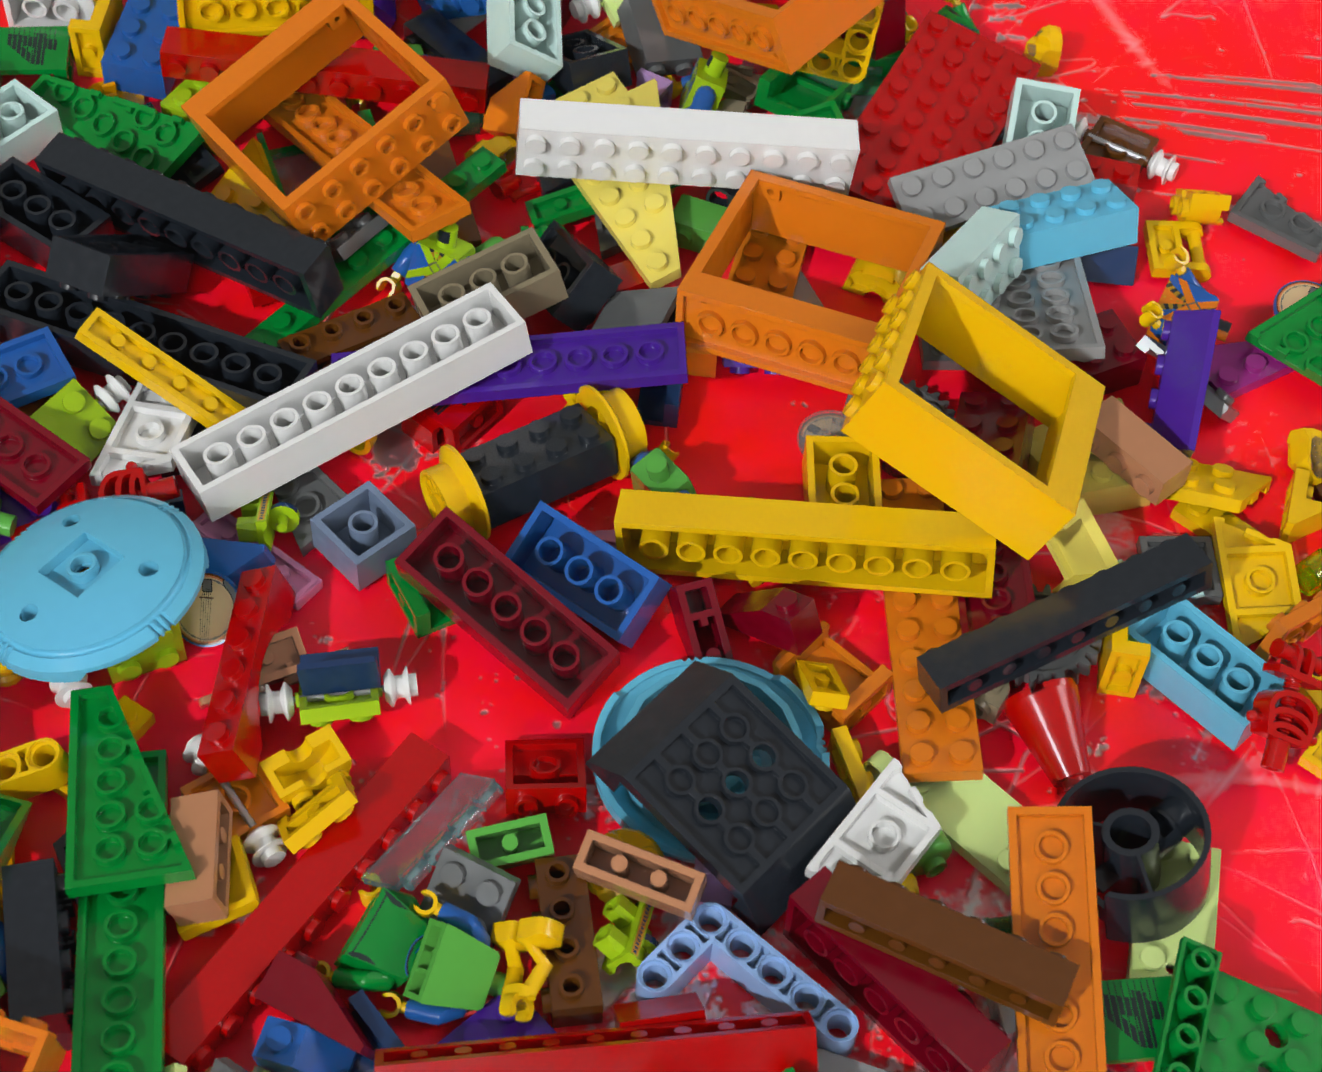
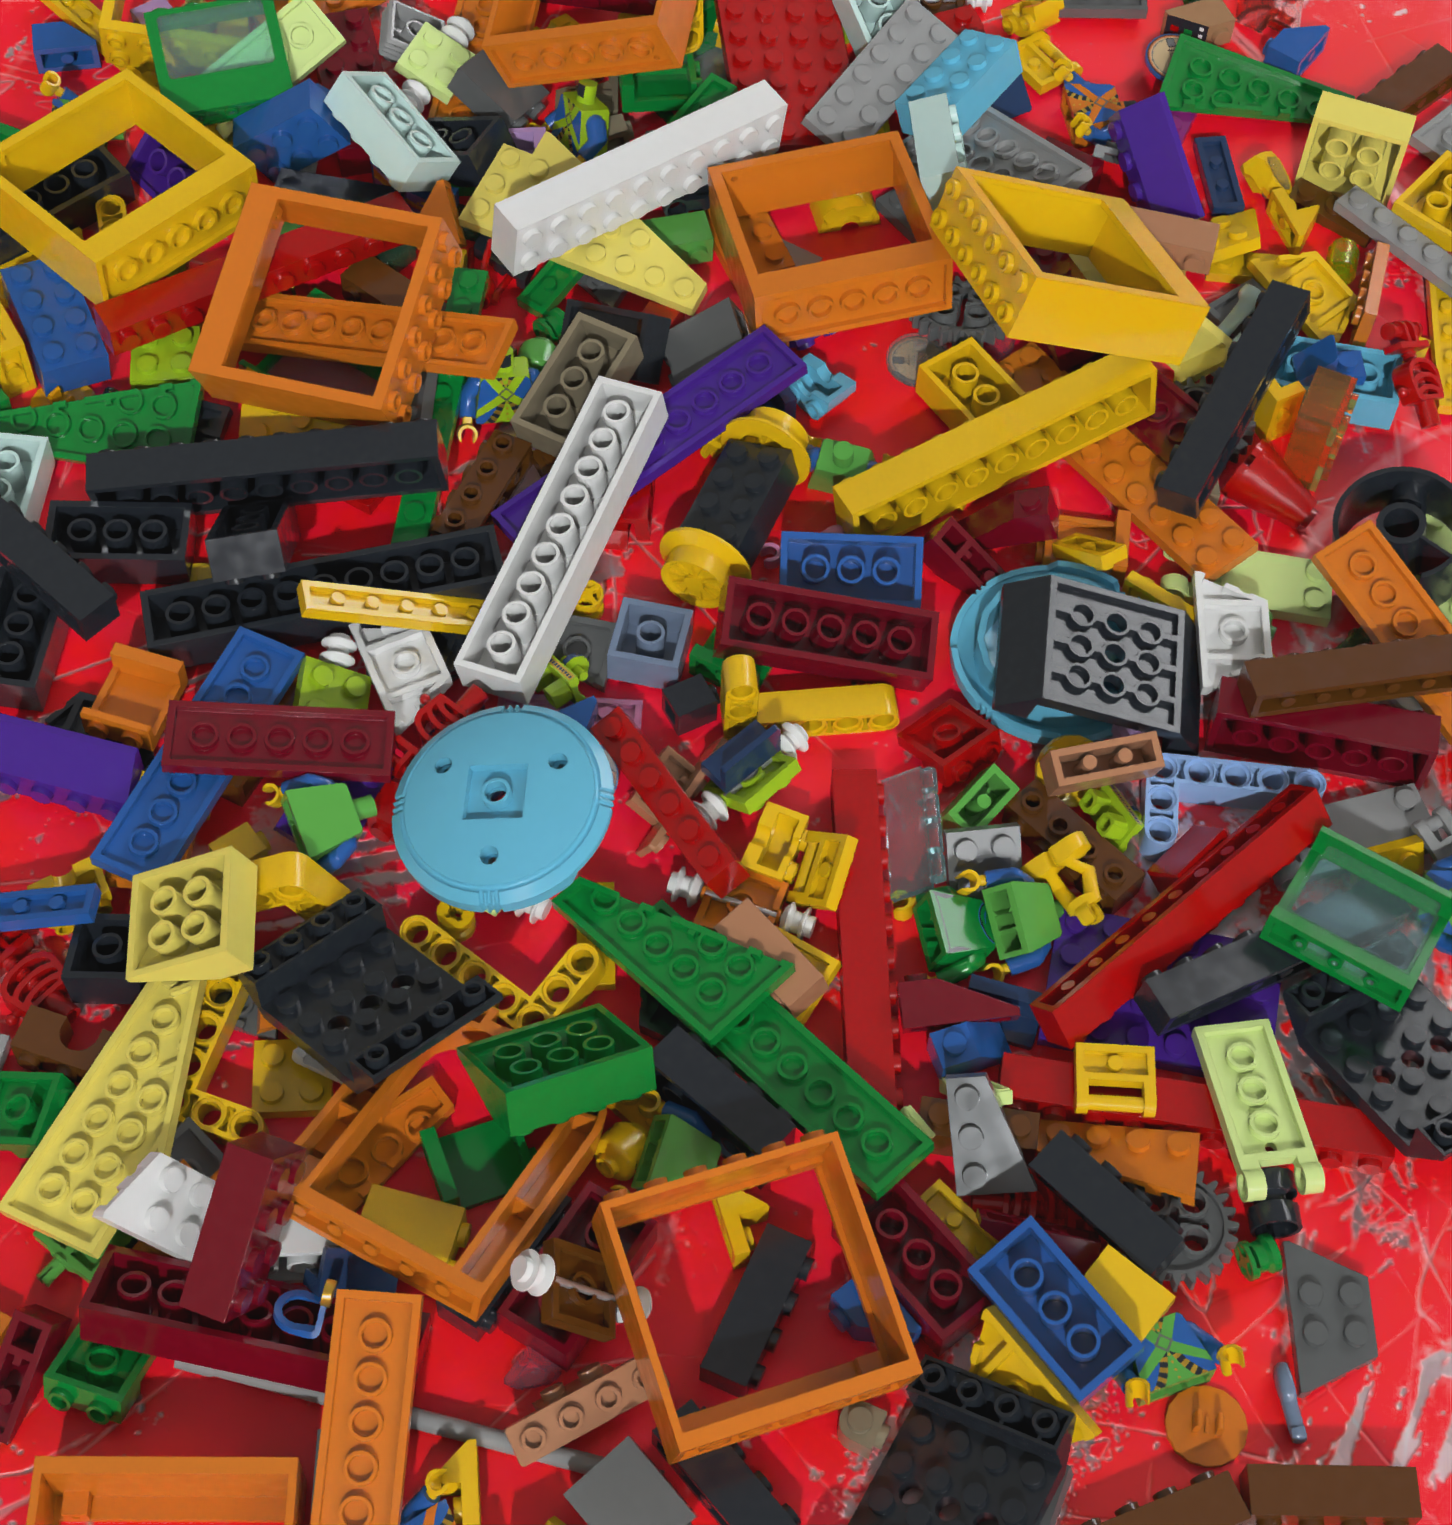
camera: 35 degrees left, 5 degrees up
none -> yellow wheel [572,579,604,620]
none -> black brick [662,673,720,736]
none -> yellow beam [720,654,900,741]
none -> medium azure cylinder [789,352,857,420]
none -> dark blue plate [1193,136,1245,216]
none -> clear orange brick [1283,365,1359,492]
none -> blue slope [1292,335,1367,386]

